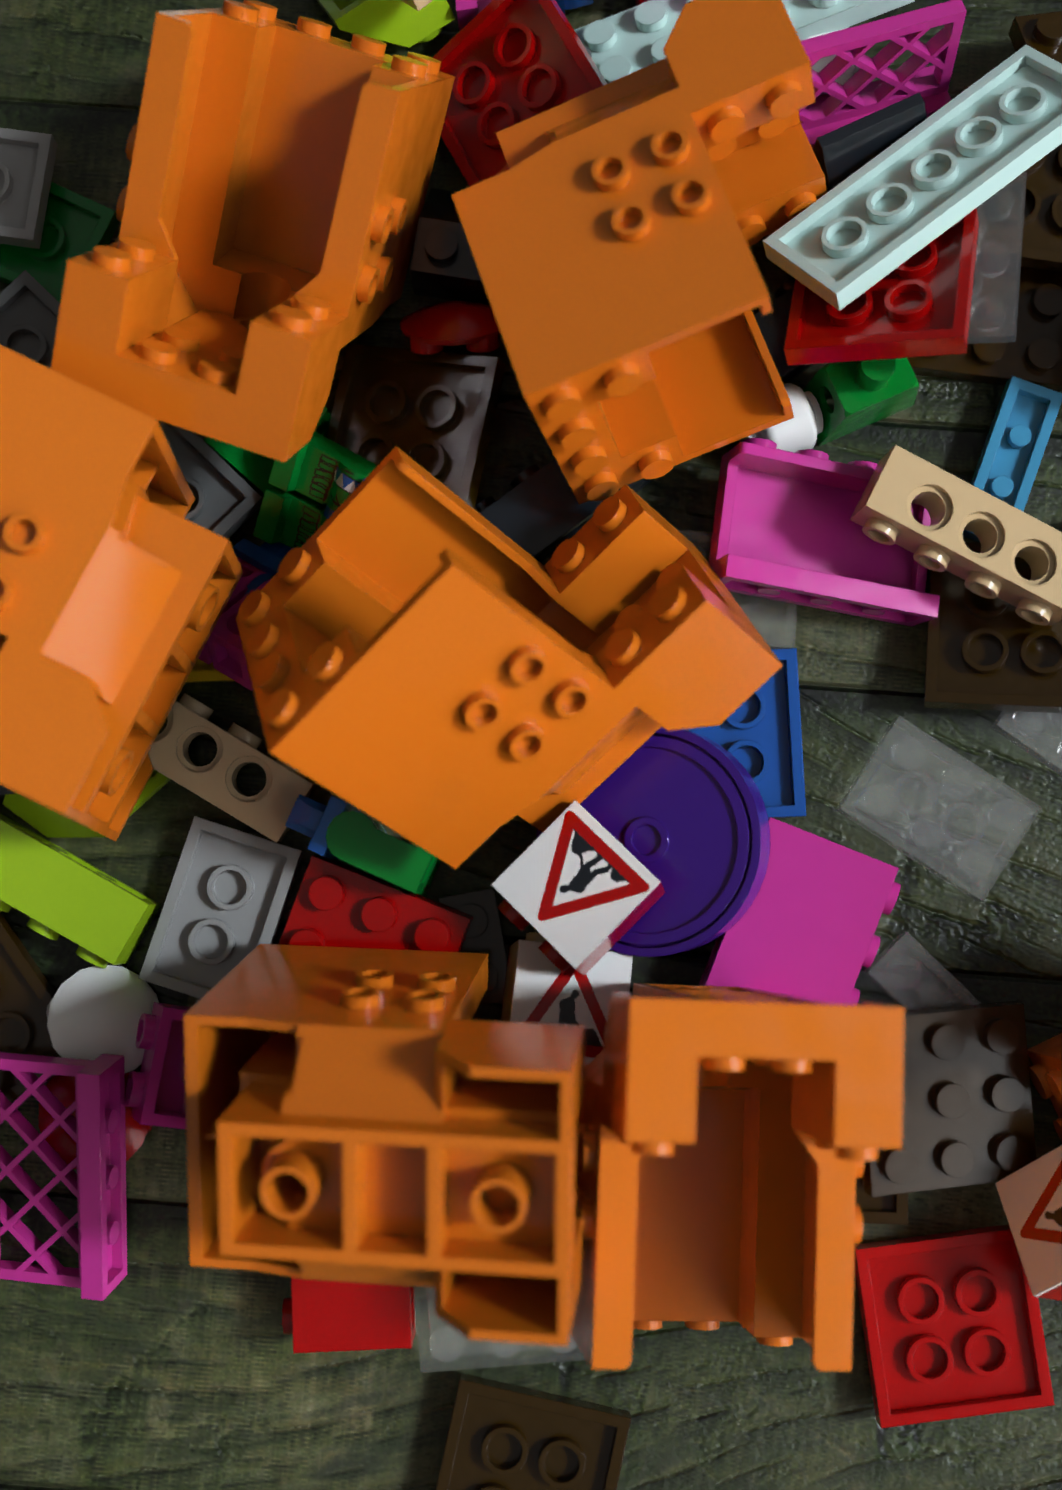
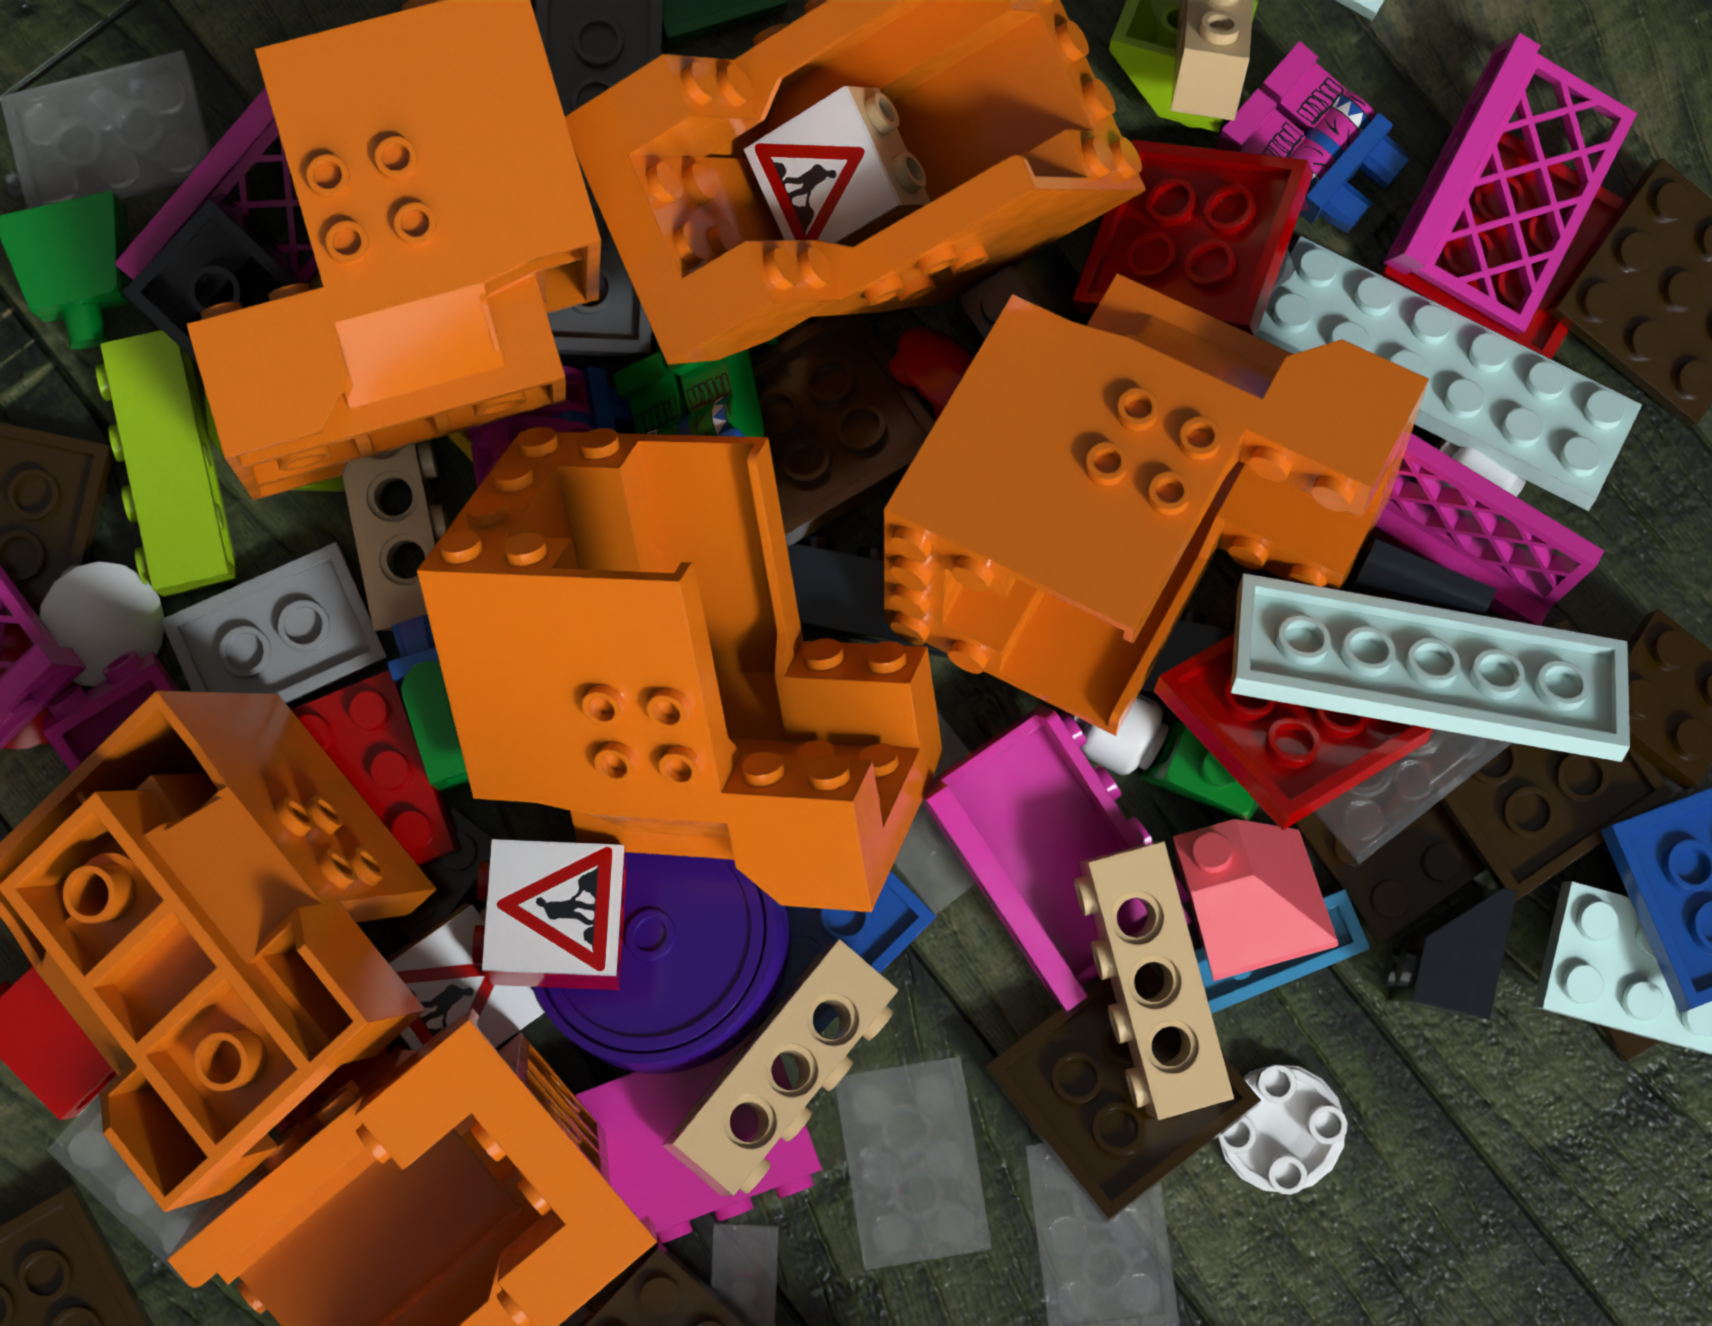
camera: 40 degrees right, 0 degrees up
none -> tan brick [662,939,898,1196]
none -> piece [743,86,931,246]
none -> coral slope [1173,819,1338,981]

